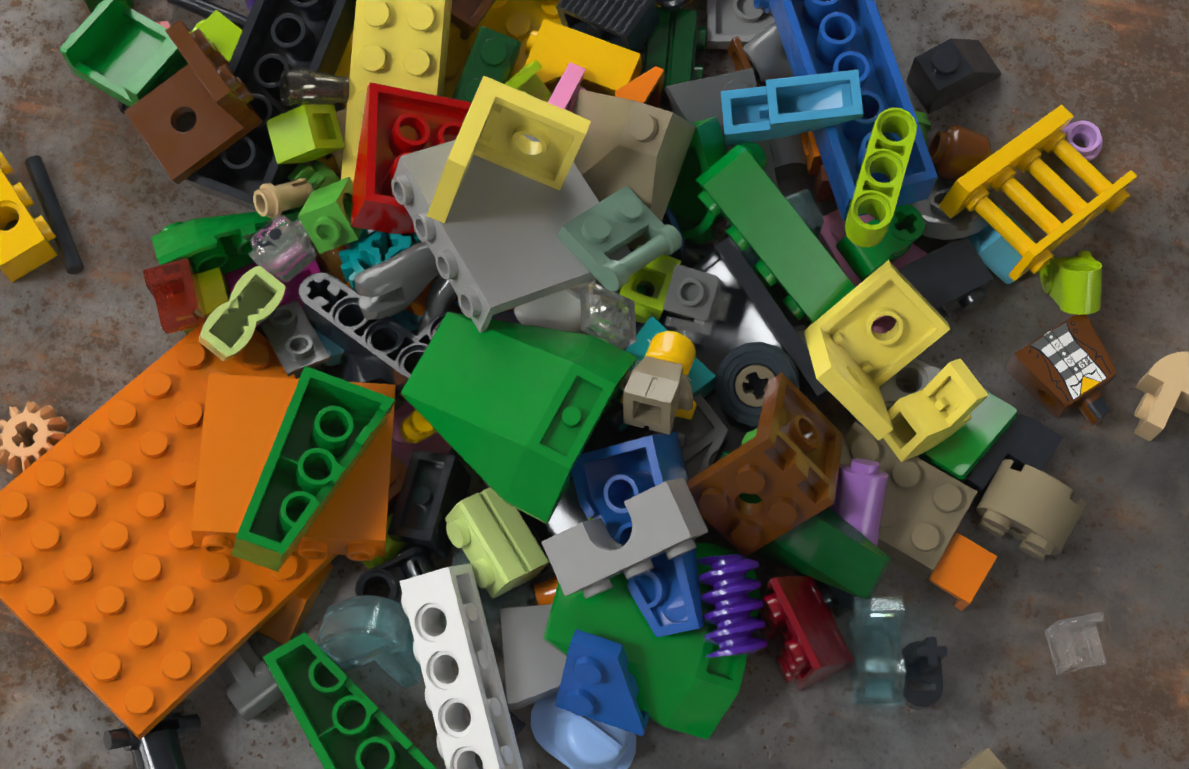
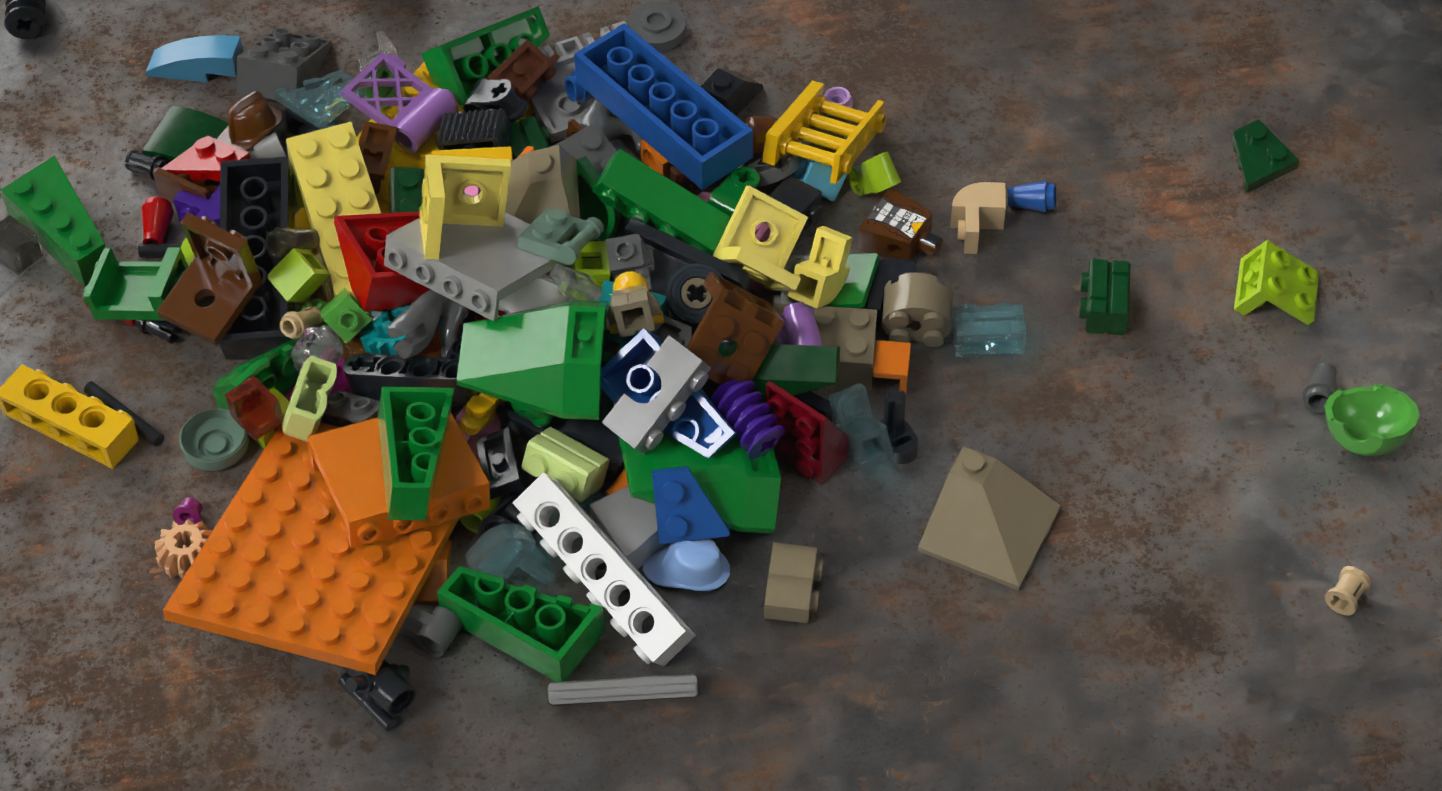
camera: 25 degrees left, 20 degrees down
dark azure slope [720,70,863,146] -> none
lime beam [845,108,917,247] -> none
clear panel [1044,612,1107,676] -> none
none -> magenta piece [173,498,203,525]
none -> sand green piece [179,409,249,471]
none -> clear light blue brick [952,302,1027,357]

